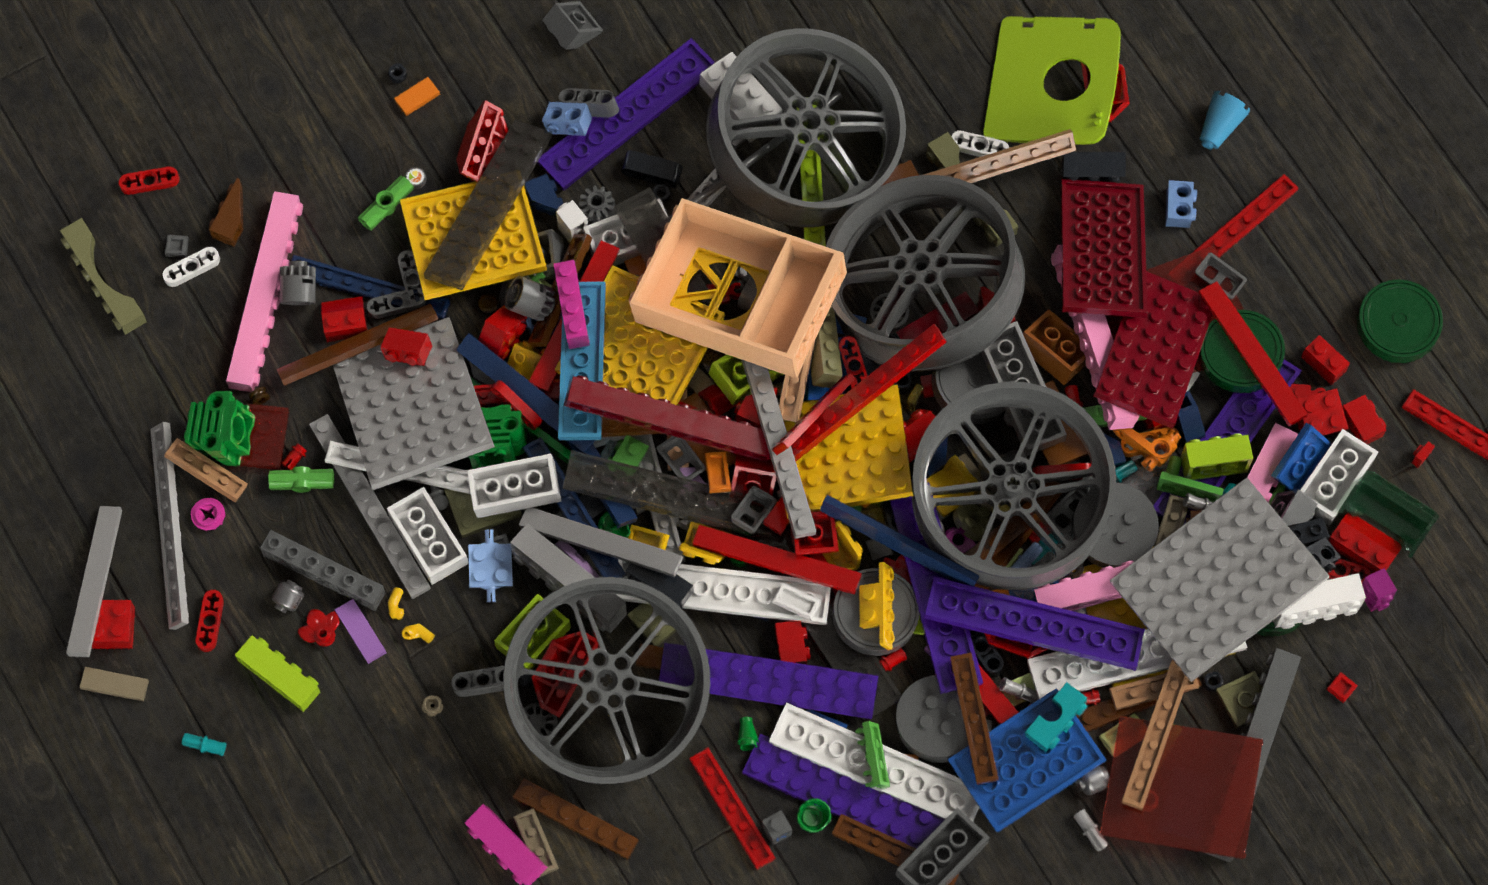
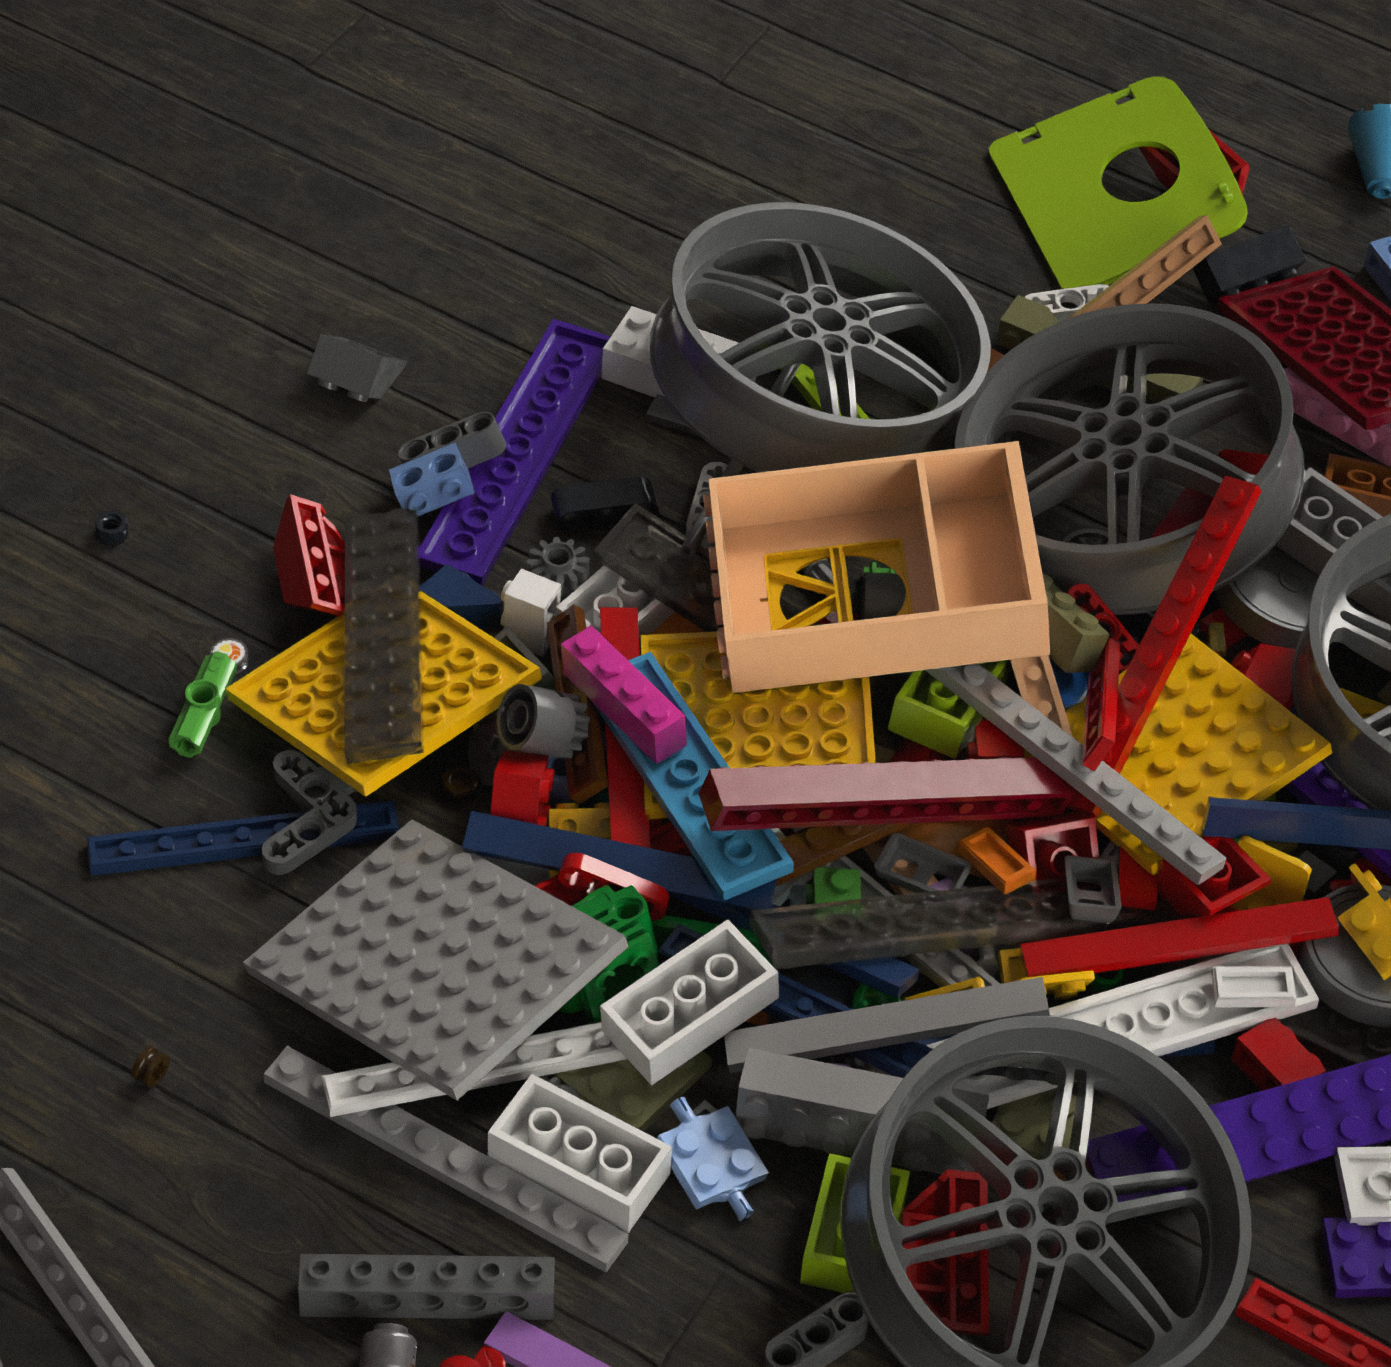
camera: 30 degrees left, 20 degrees down
medium nougat plate [164,438,248,503] -> none
green piece [184,391,255,466] -> none
dark pink gear [191,498,226,532] -> none
bright pink brick [226,192,303,392] -> none
clear red plate [240,404,289,470] -> none
bright green piece [268,466,334,493] -> none
reddish brown tile [276,303,438,385] -> none
dark grey gear [279,261,316,305] -> none
red pin [281,444,307,470] -> none
red slope [321,296,367,342] -> none
red brick [380,327,432,366] -> none
yellow arm [388,587,404,620] -> none
orange tile [394,77,440,116] -> none
yellow arm [402,624,435,643] -> none
green cone [737,717,759,751] -> none

